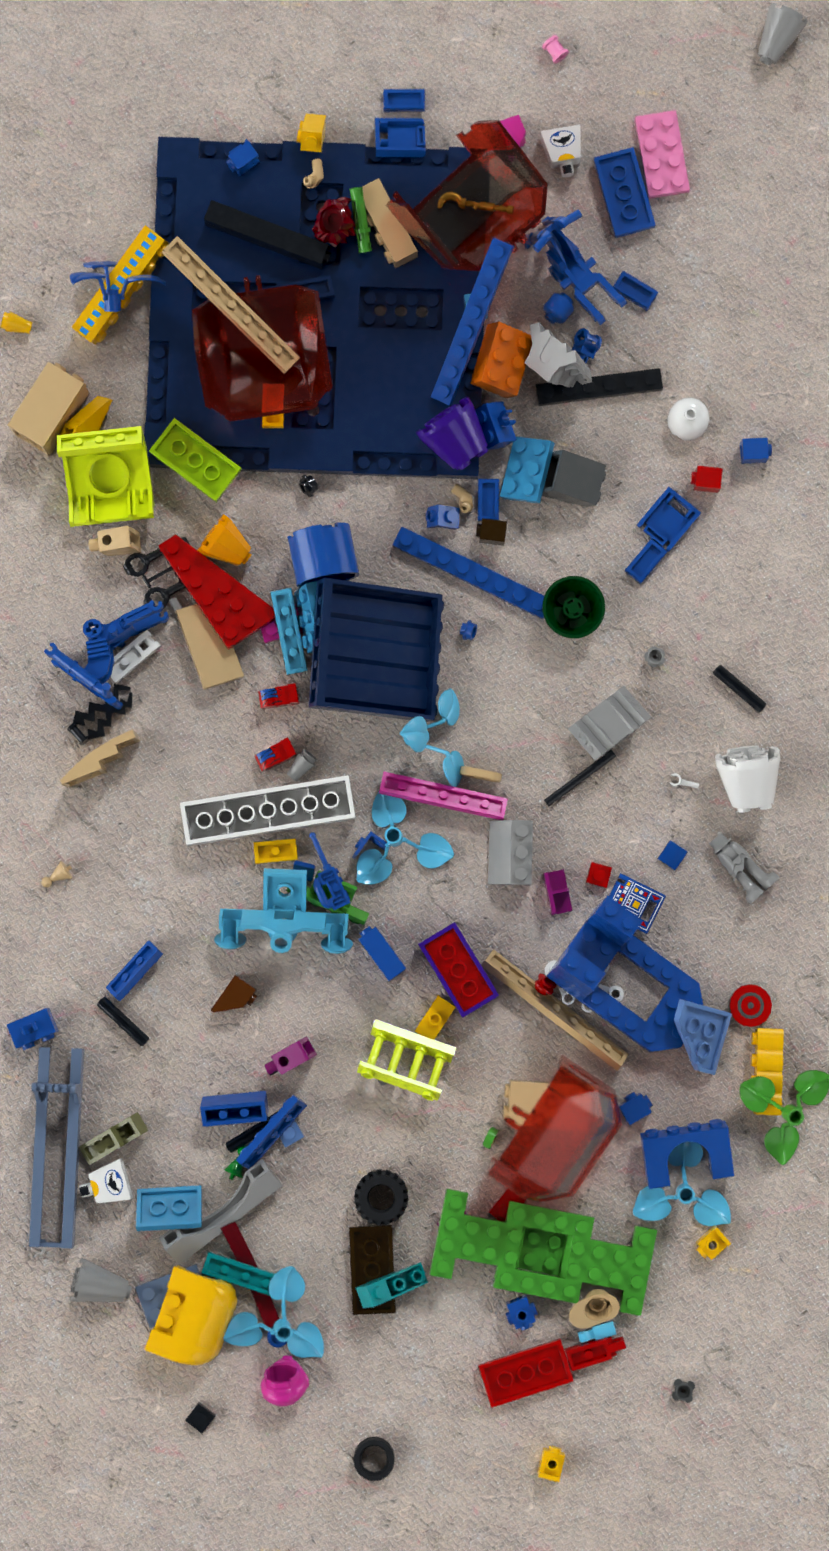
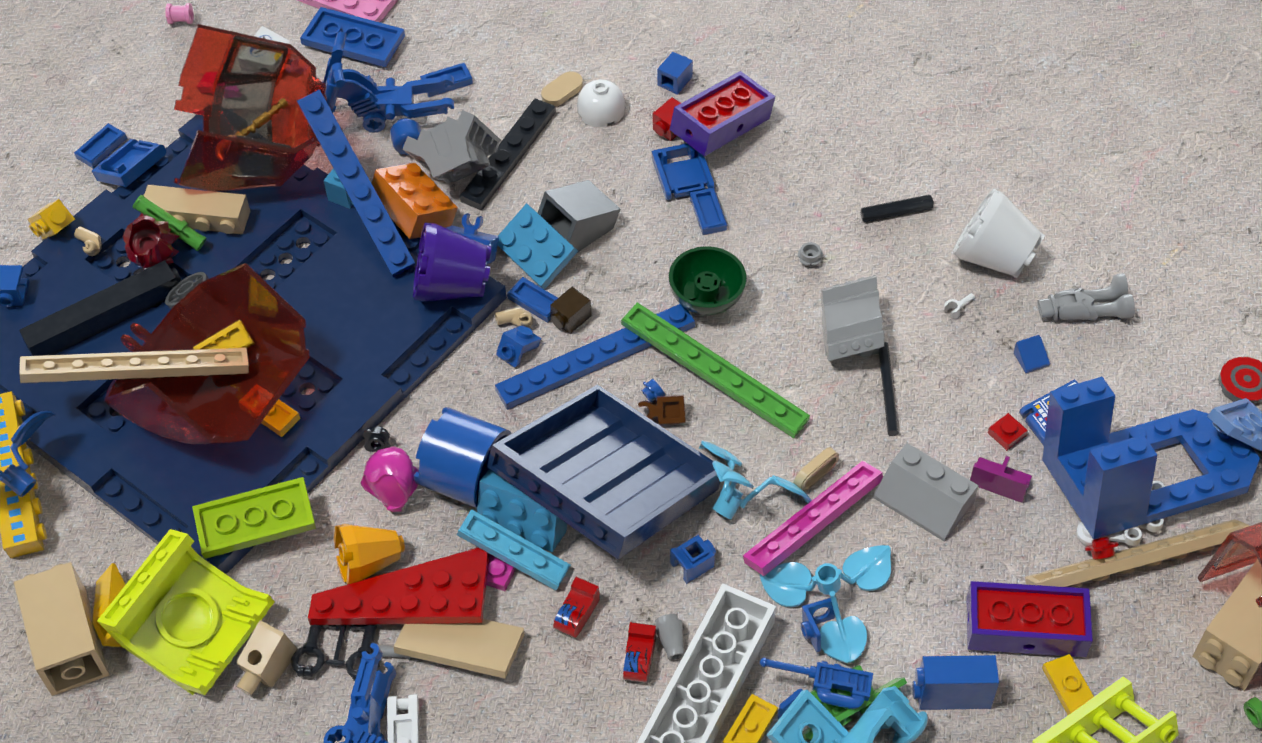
camera: 55 degrees left, 30 degrees down
none -> dark grey wheel [165,272,210,310]
none -> yellow plate [193,320,255,350]
none -> dark pink helmet [360,446,419,512]
none -> tan tile [541,71,583,107]
none -> bright green tile [621,302,810,438]
none -> reddish brown plate [638,395,686,424]
none -> dark purple brick [669,71,776,157]
none -> blue window [670,535,716,584]

